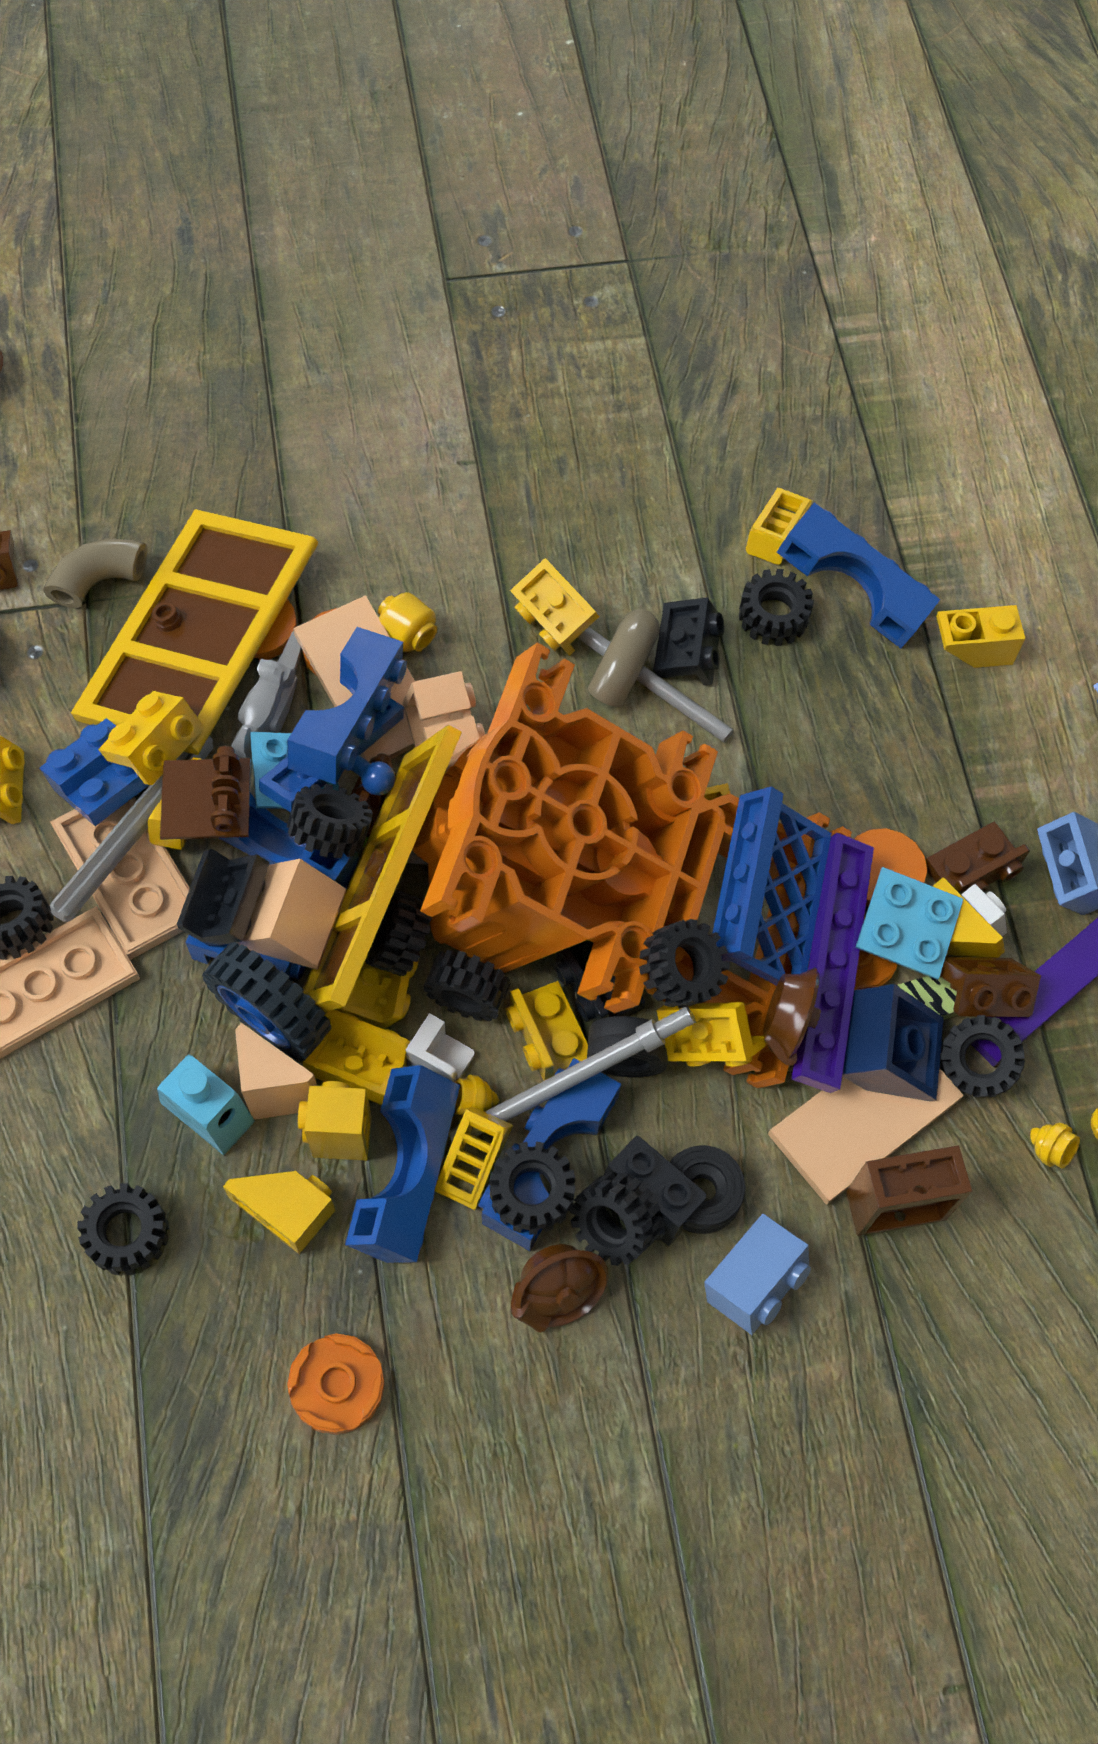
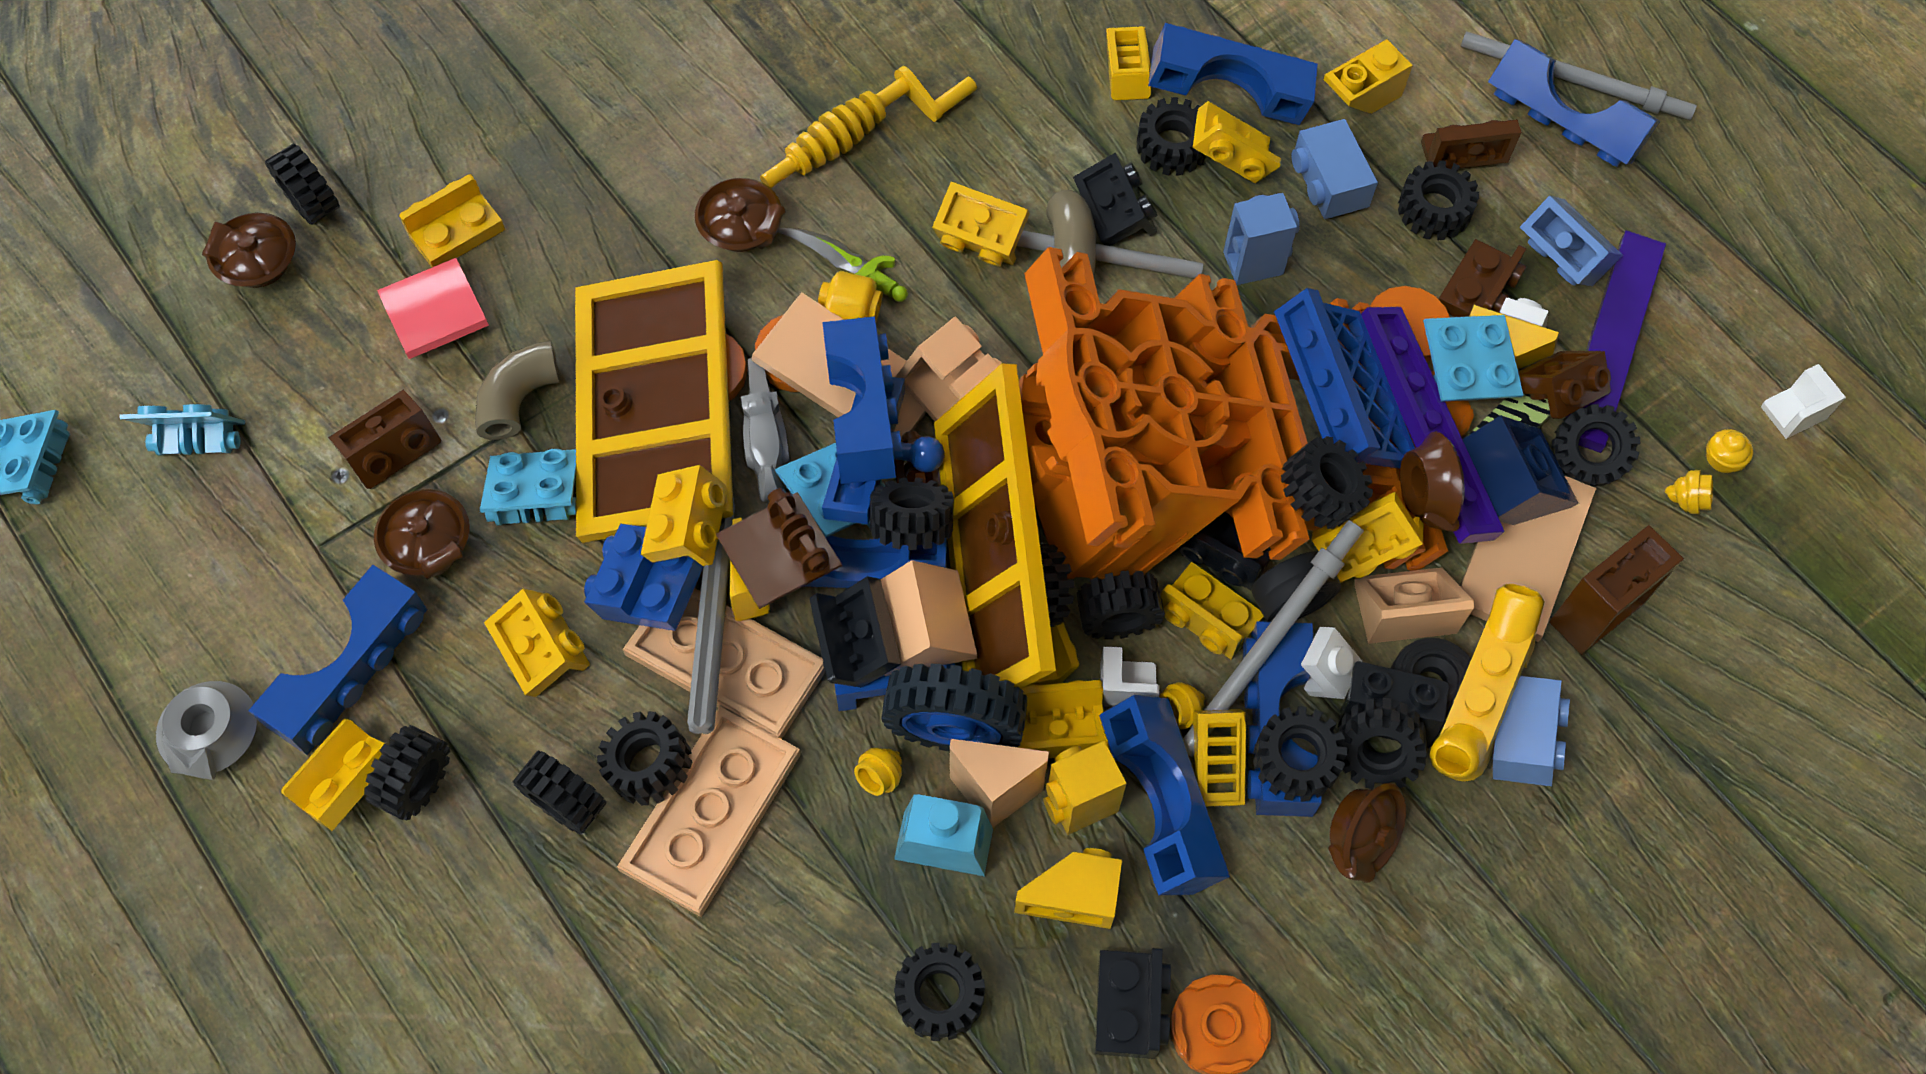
camera: 25 degrees left, 0 degrees up
none -> black tyre [265,143,340,225]
none -> coral slope [377,258,489,359]
none -> yellow bracket [399,174,506,267]
none -> medium azure hinge [480,449,576,526]
none -> reddish brown piece [695,178,786,252]
none -> yellow piece [760,66,977,188]
none -> piece [778,228,908,302]
none -> yellow plate [854,748,902,796]
none -> black bracket [1094,948,1171,1059]
none -> yellow bracket [1193,101,1281,183]
none -> medium blue brick [1223,193,1299,285]
none -> medium blue brick [1291,119,1378,220]
none -> white bracket [1301,627,1362,699]
none -> light nougat slope [1355,567,1474,644]
none -> black tyre [1398,160,1479,240]
none -> reddish brown bracket [1421,119,1522,169]
none -> yellow plate [1430,584,1545,782]

